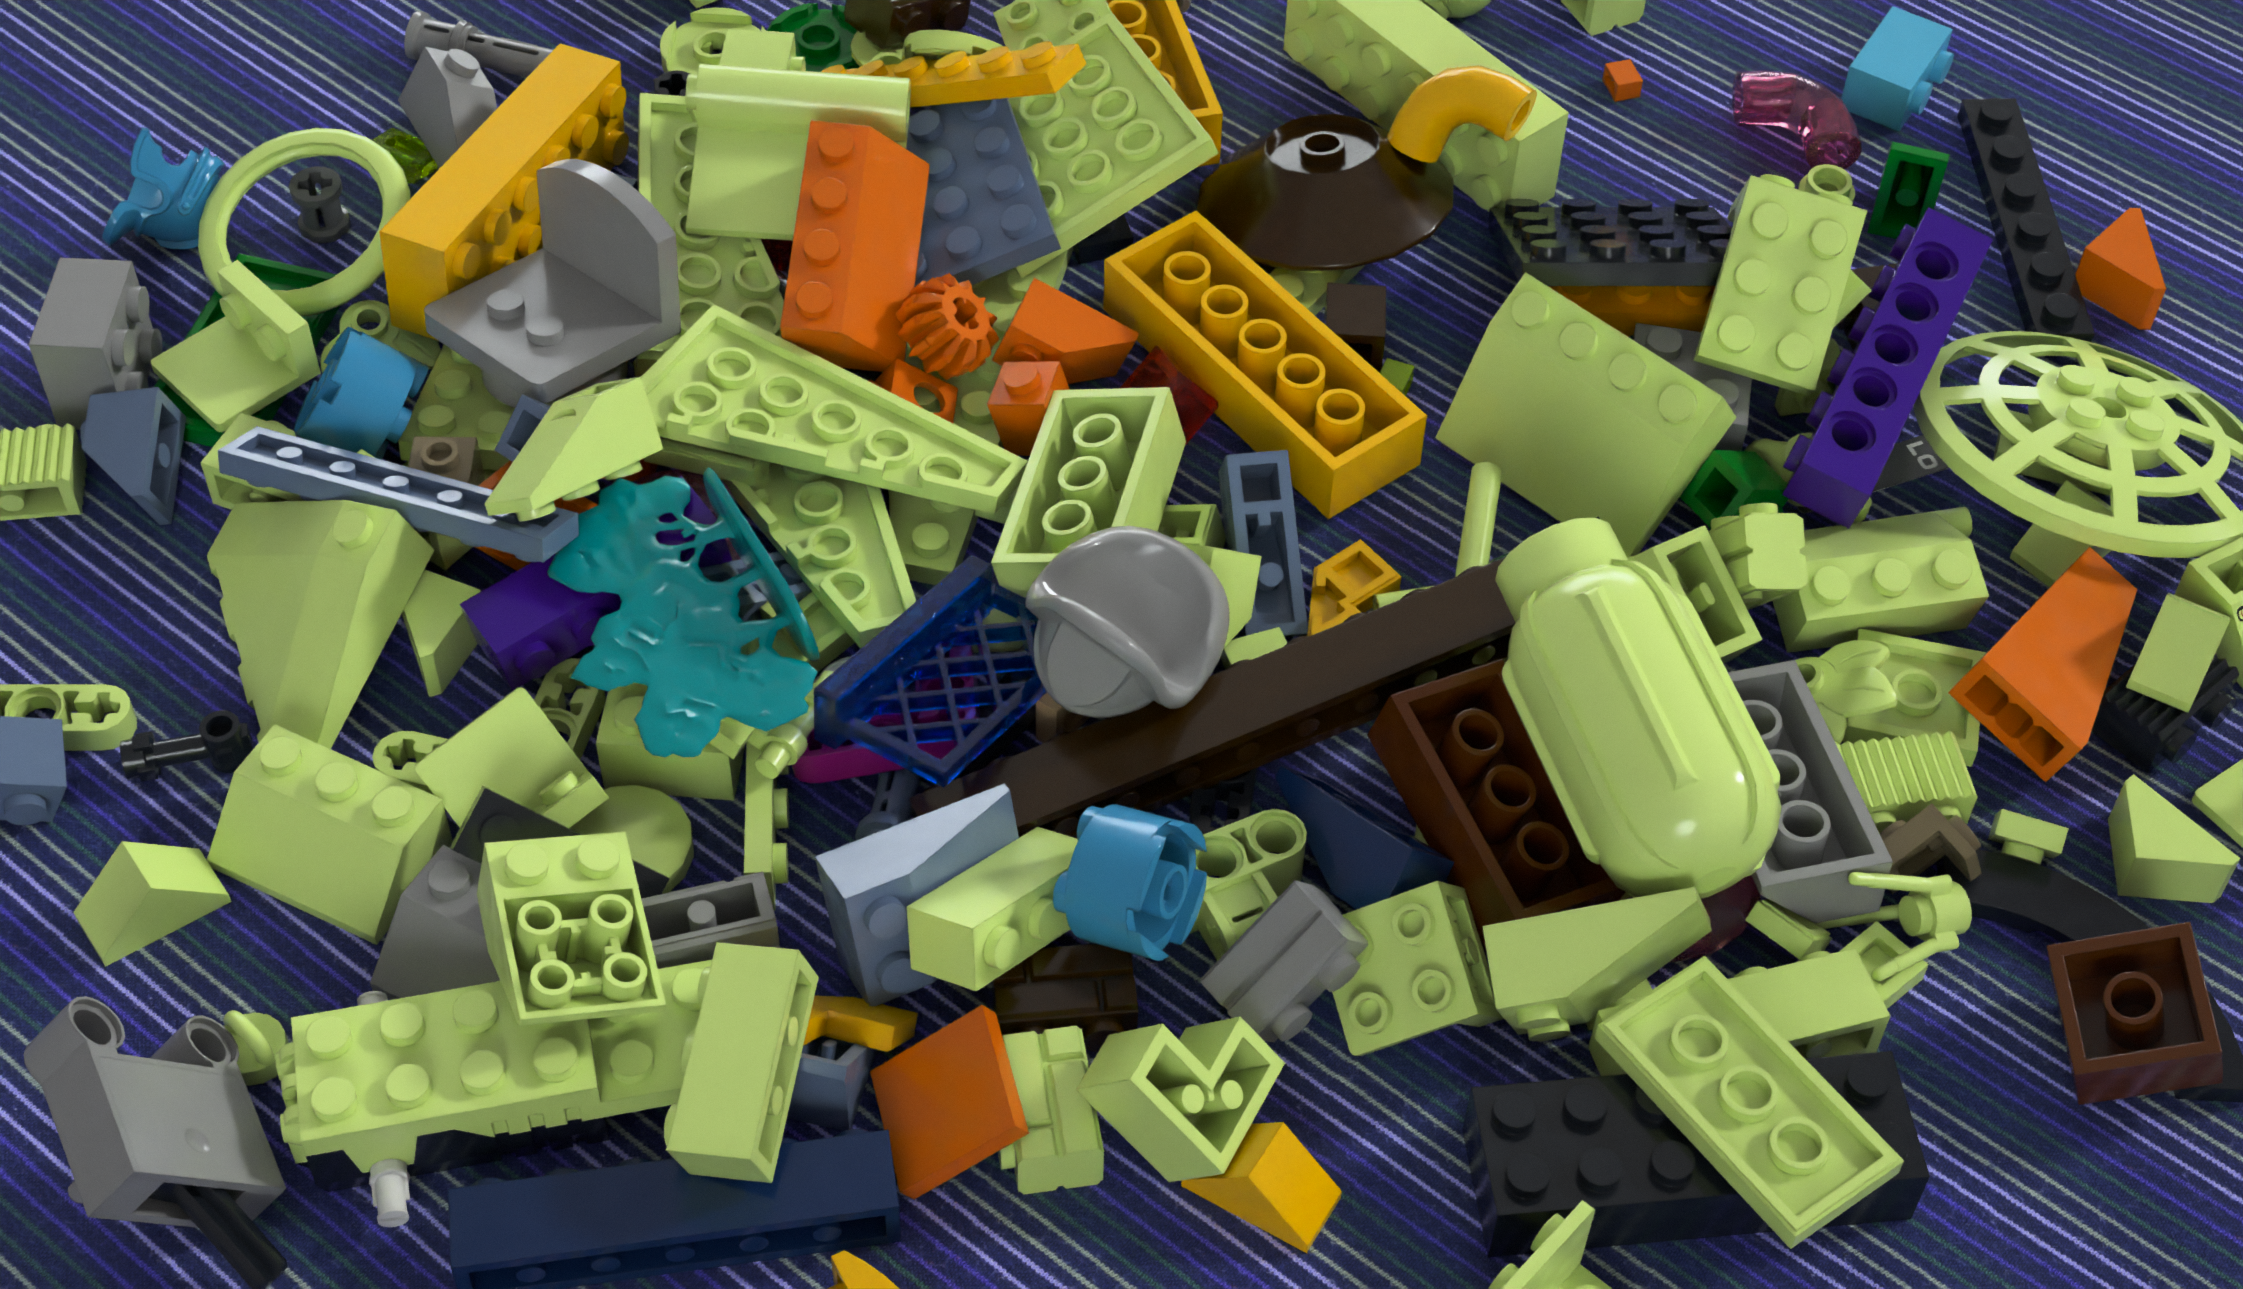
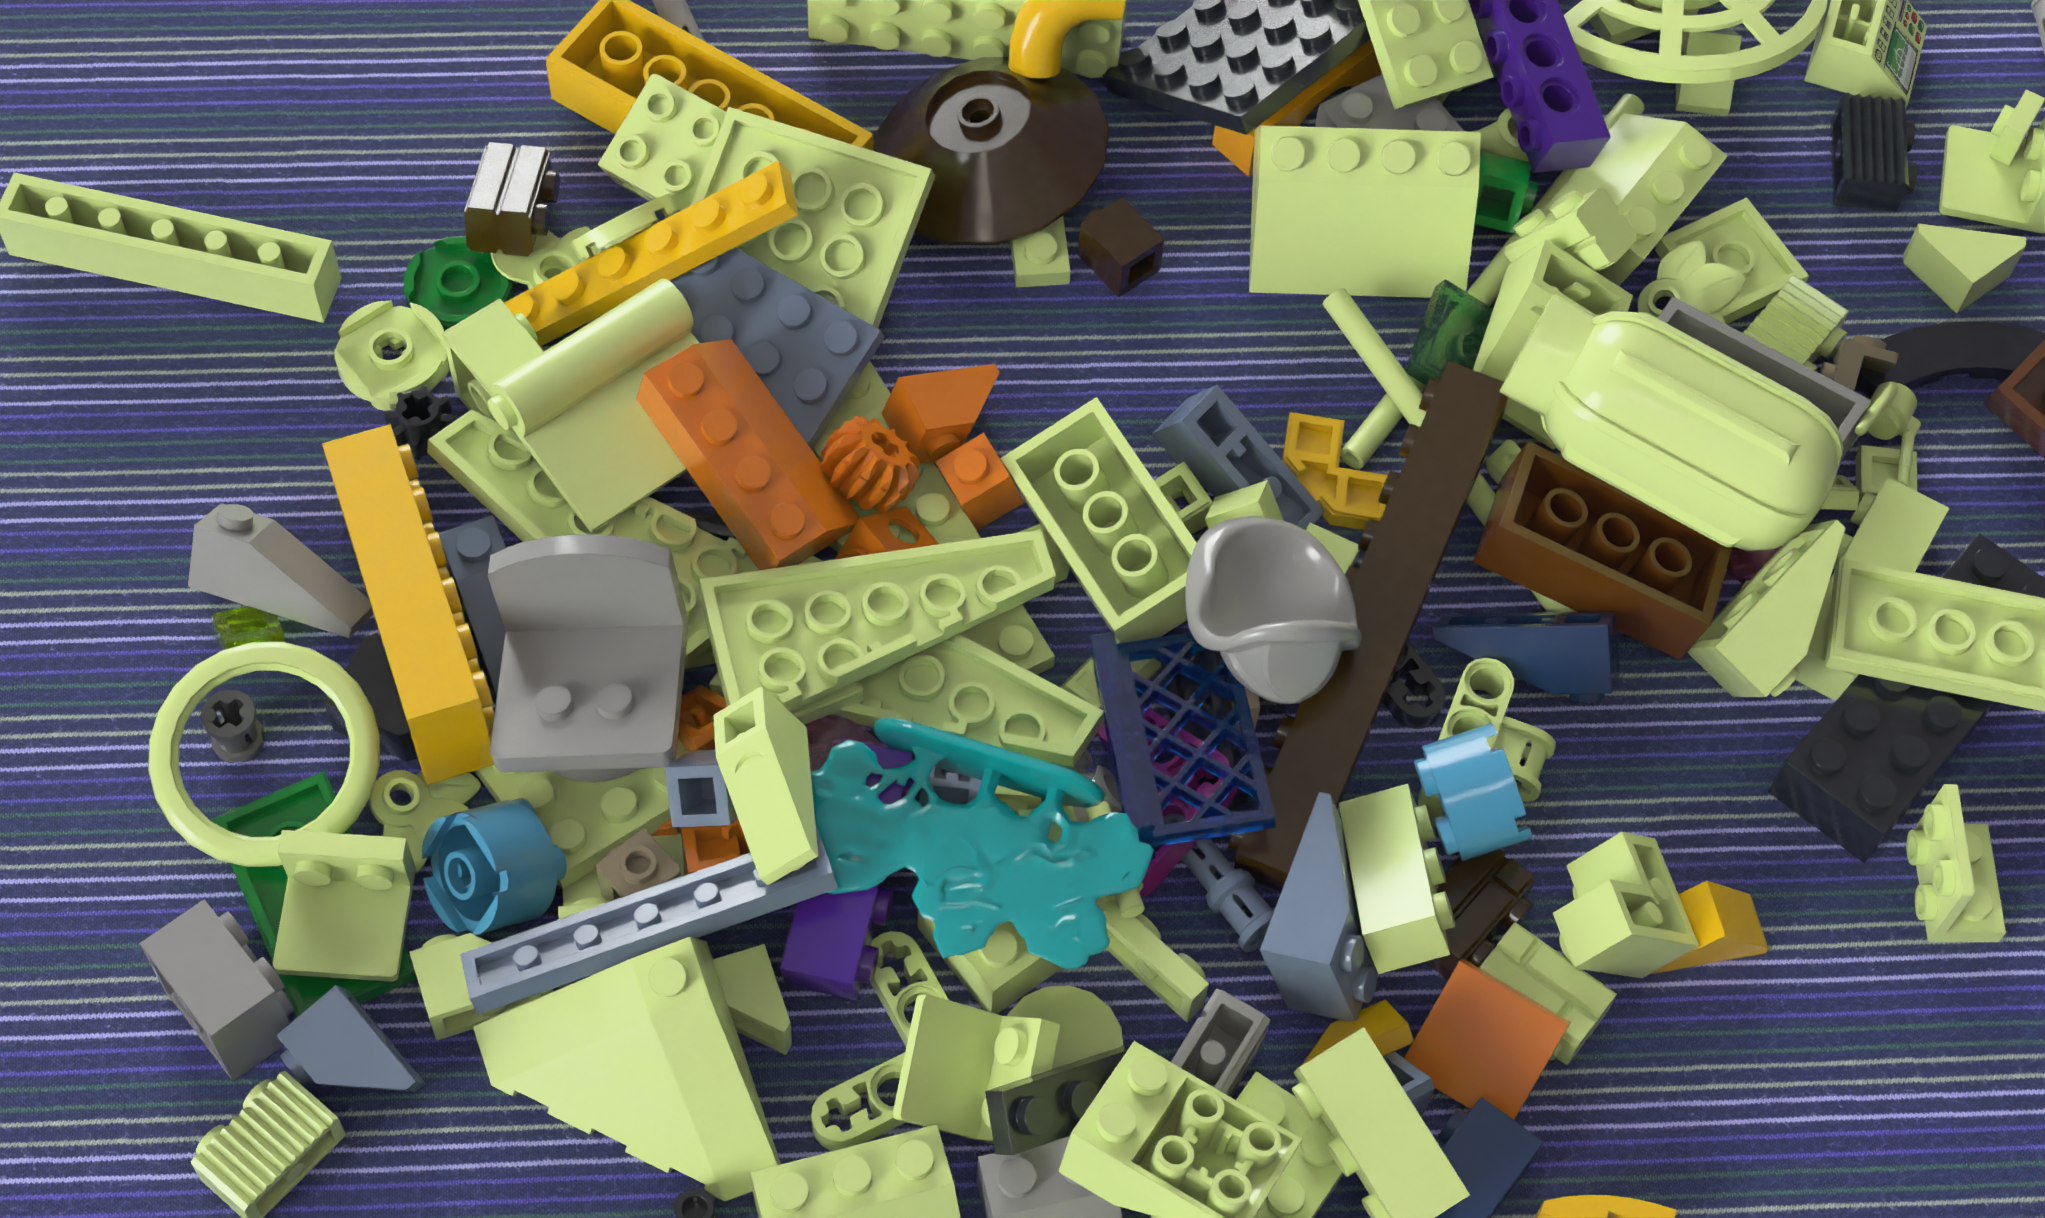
camera: 45 degrees left, 10 degrees up
dark azure helmet [102,127,225,249] -> none
light grey pin [404,11,554,77] -> none
yellow brick [1103,210,1427,519] -> none
clear red bracket [1120,345,1219,445] -> none
light grey brick [1201,880,1369,1042] -> none
yellowish green bracket [1332,881,1504,1056] -> none
lime piece [1380,358,1415,396] -> none
orange slope [1948,547,2138,783] -> none
yellowish green plate [1988,809,2069,865] -> none
yellowish green slope [2126,593,2230,713] -> none

